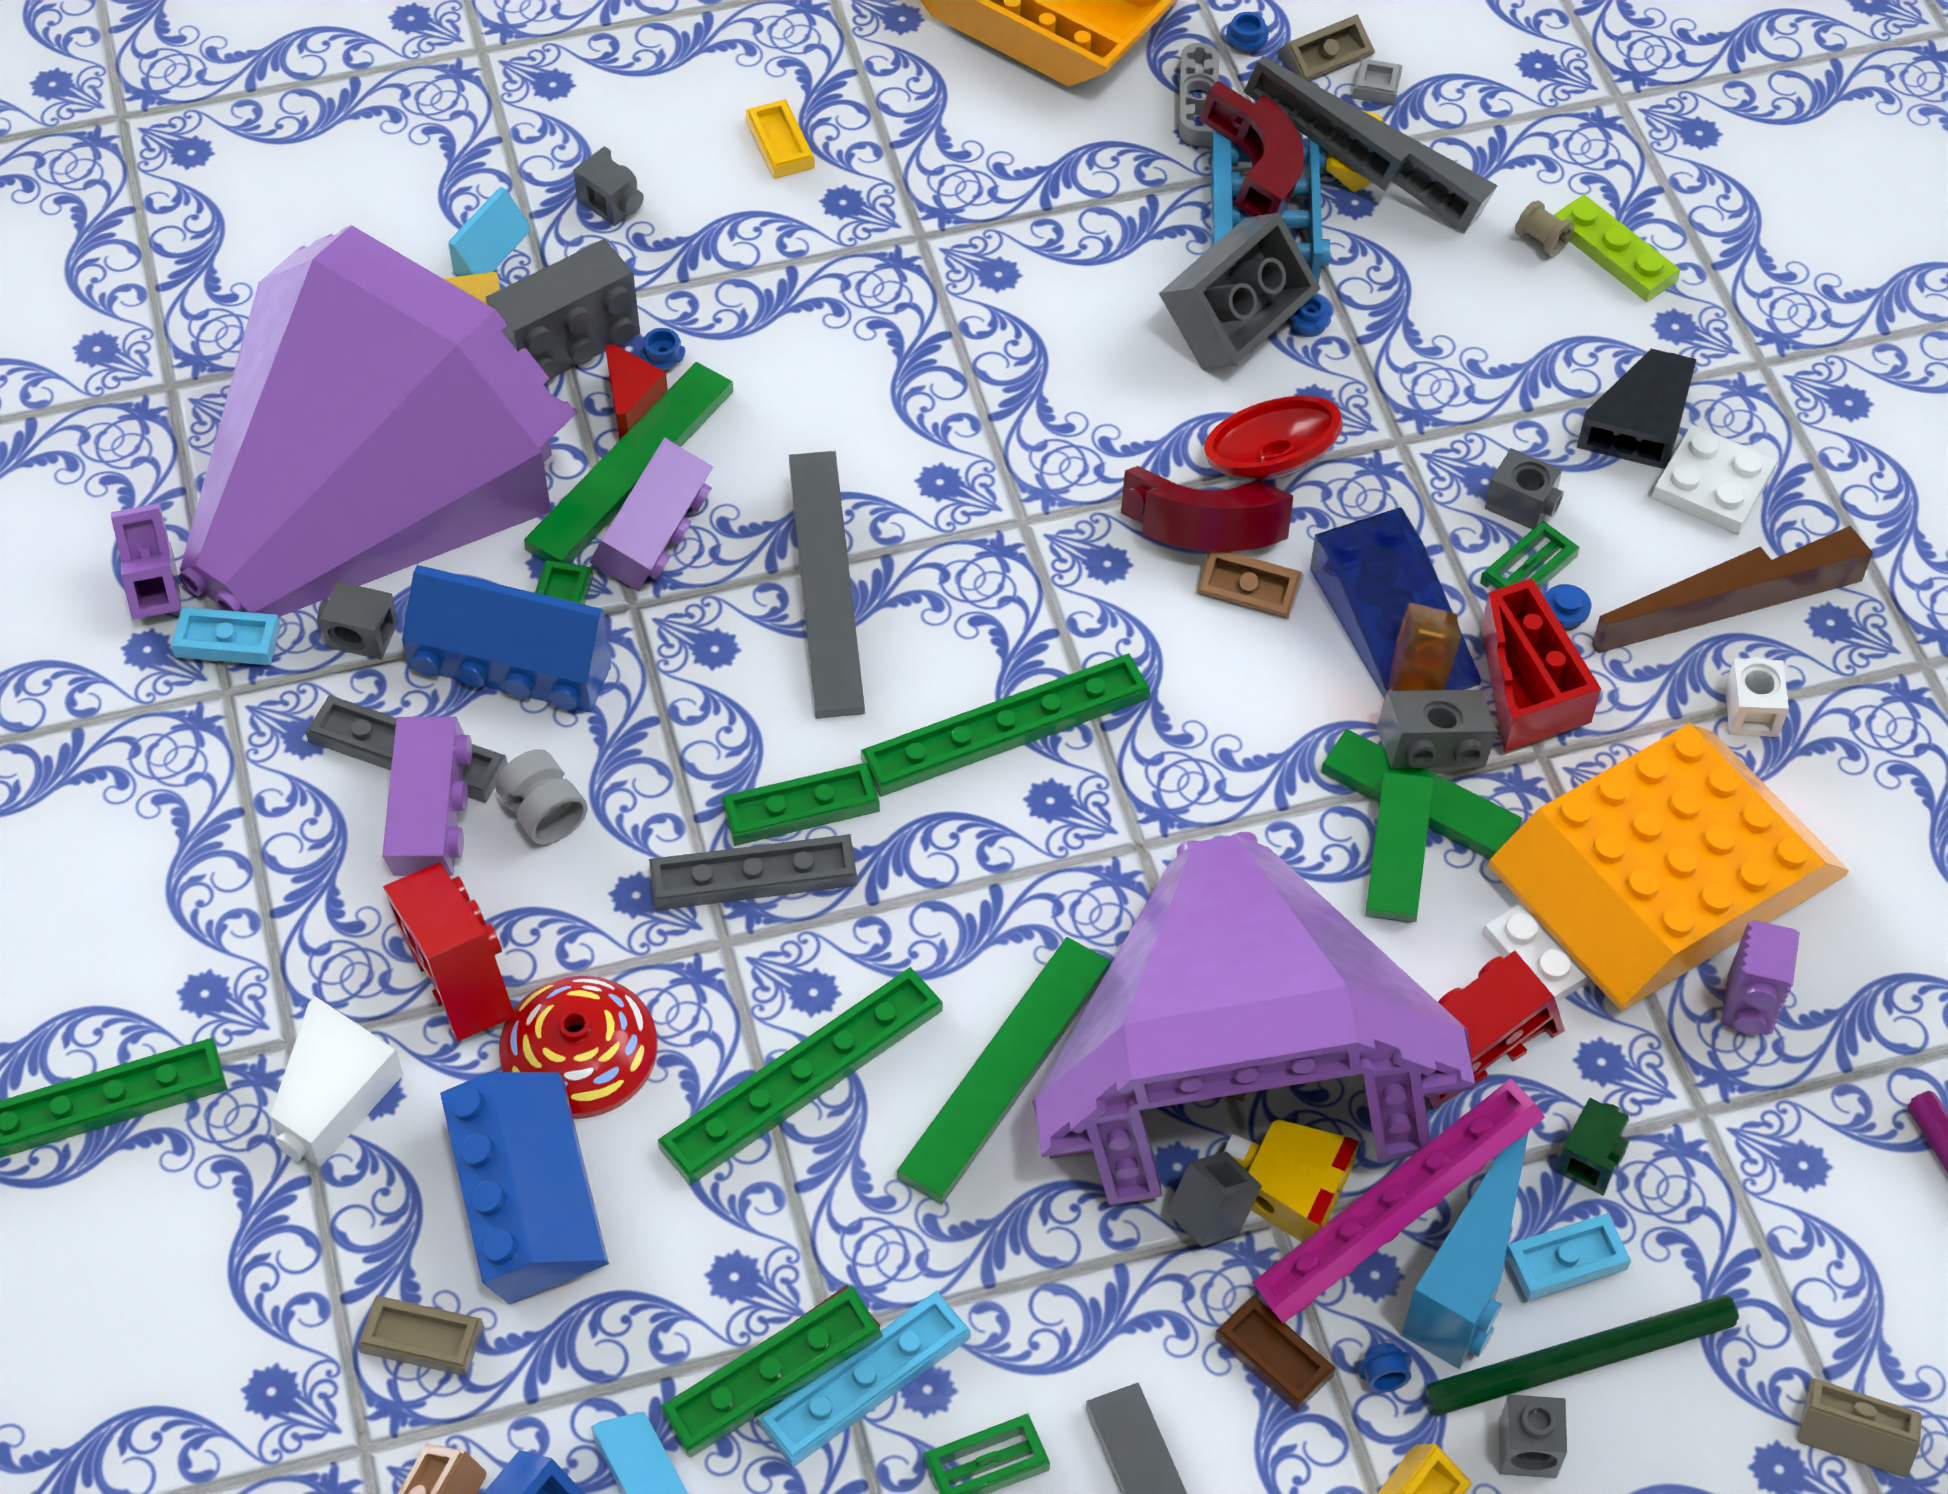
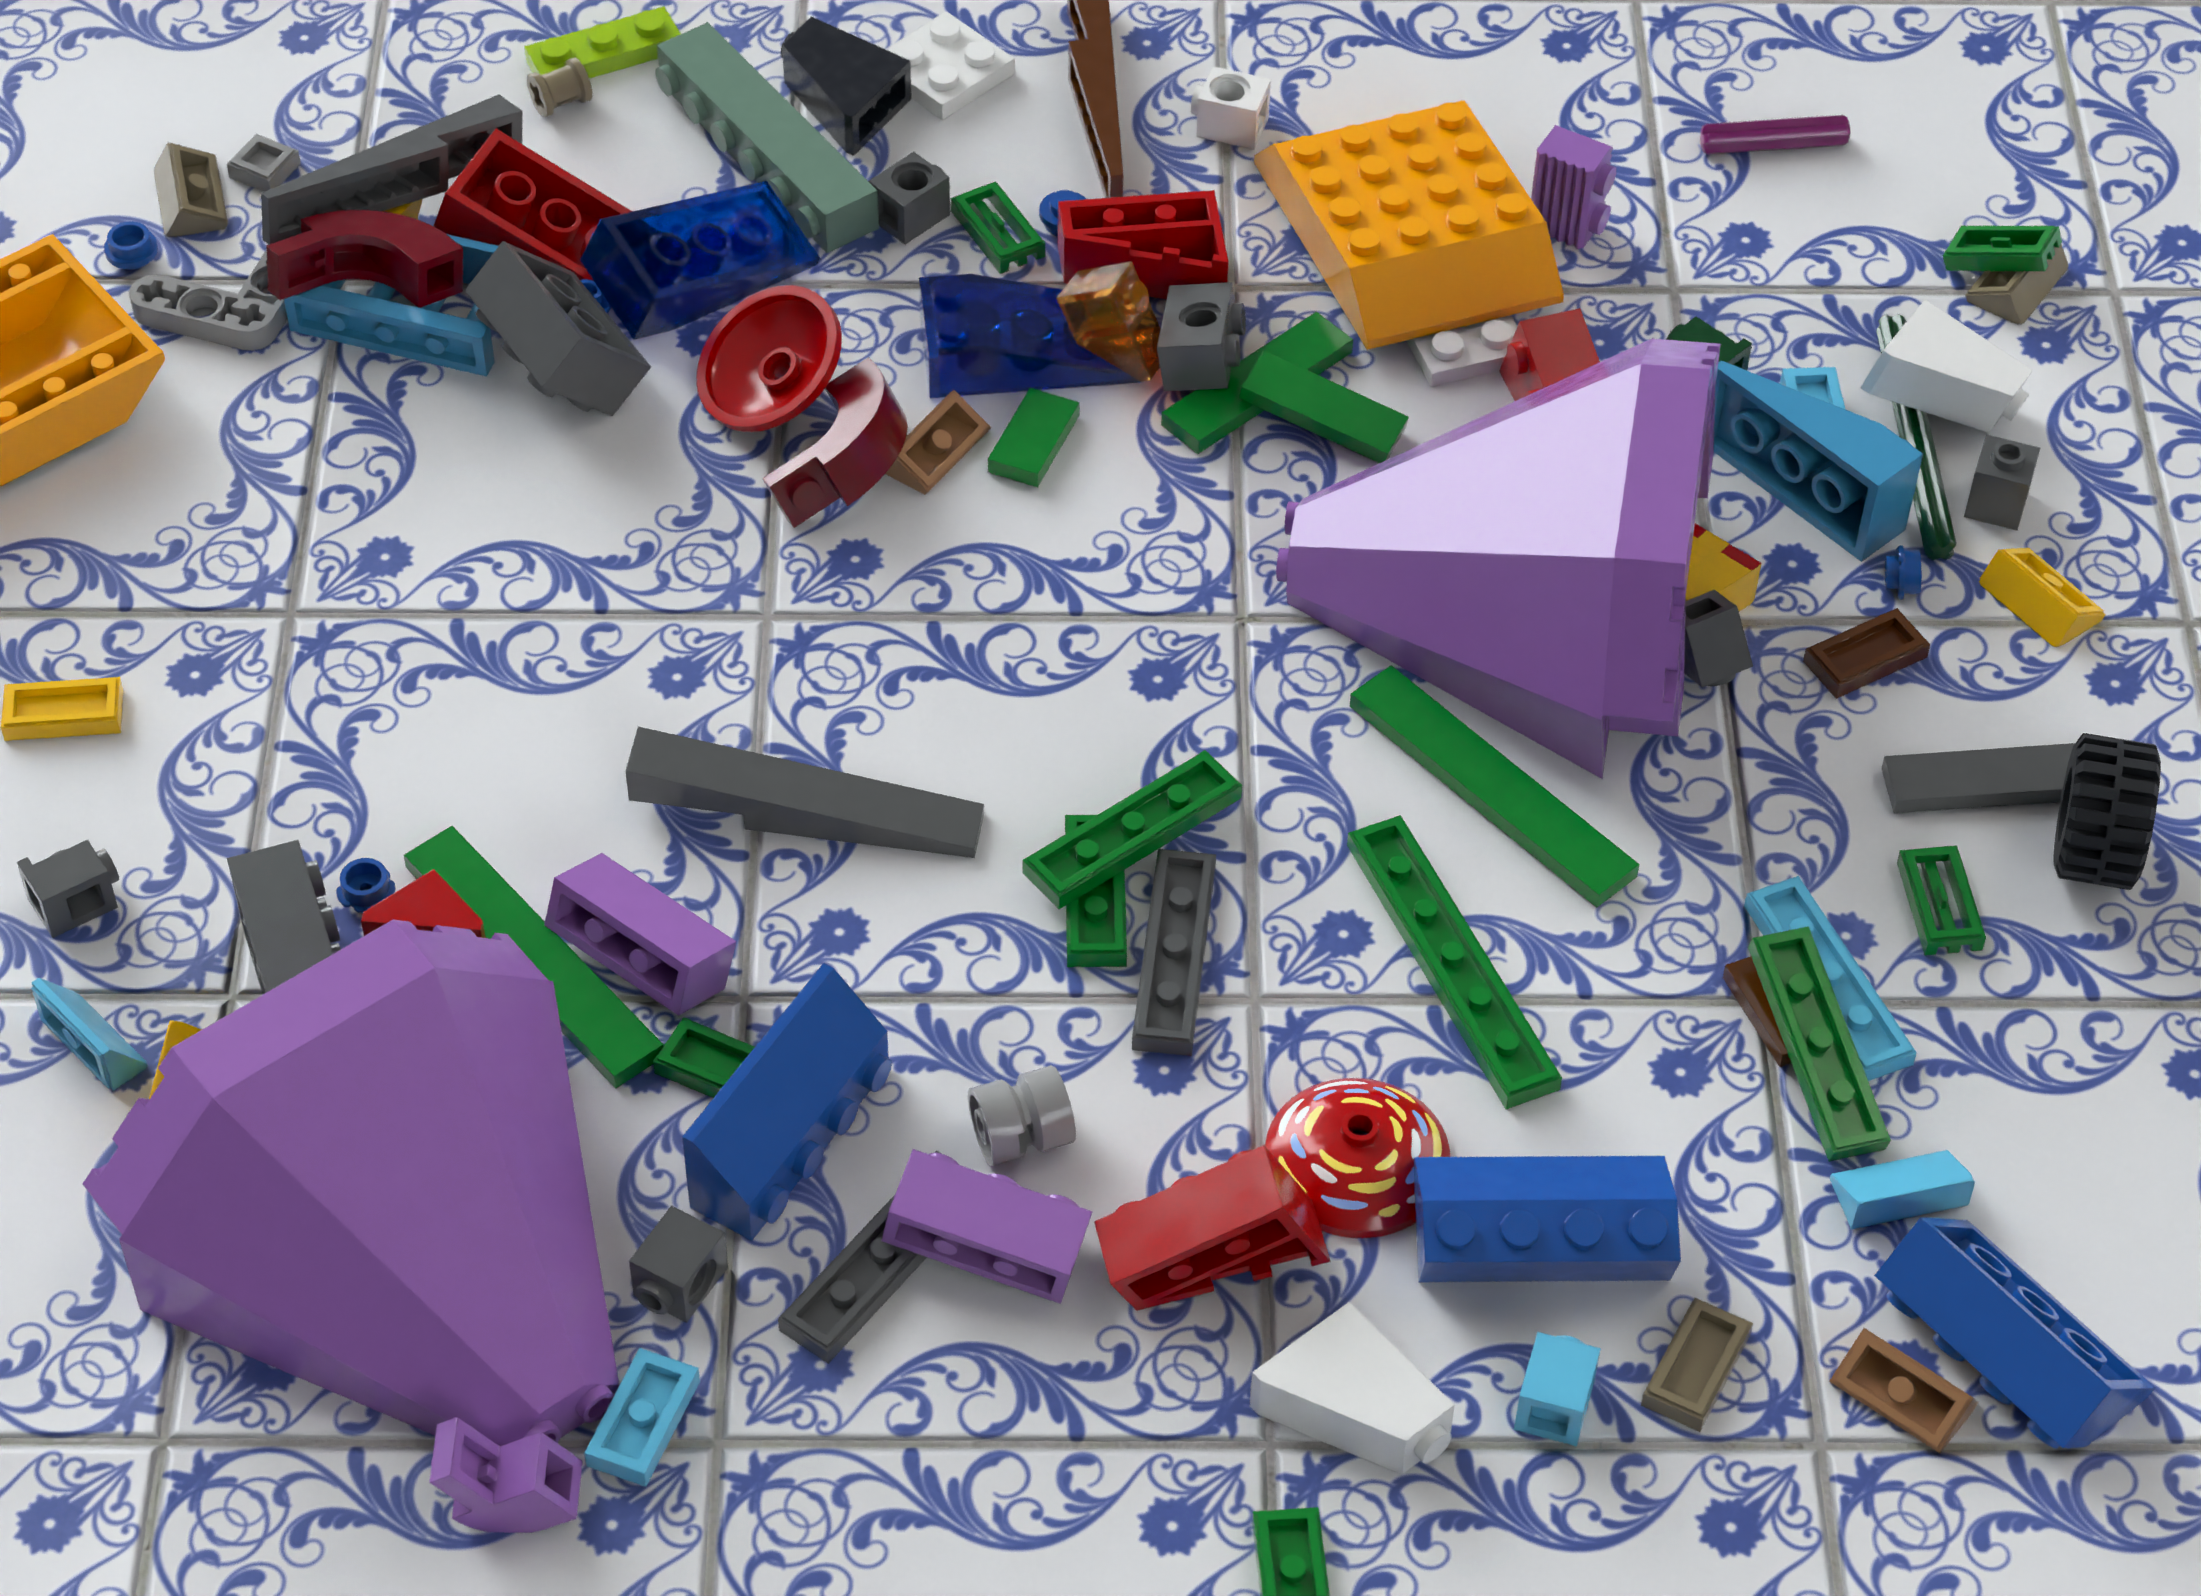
camera: 75 degrees left, 5 degrees down
green tile [861,653,1150,797] -> none
dark pink plate [1252,1078,1545,1324] -> none
none -> red slope [434,128,674,309]
none -> clear blue slope [580,181,821,340]
none -> sand green brick [655,22,879,253]
none -> green tile [988,387,1080,487]
none -> green tile [1022,750,1242,910]
none -> medium azure brick [1514,1332,1601,1446]
none -> white slope [1860,299,2033,433]
none -> green tile [1943,226,2062,272]

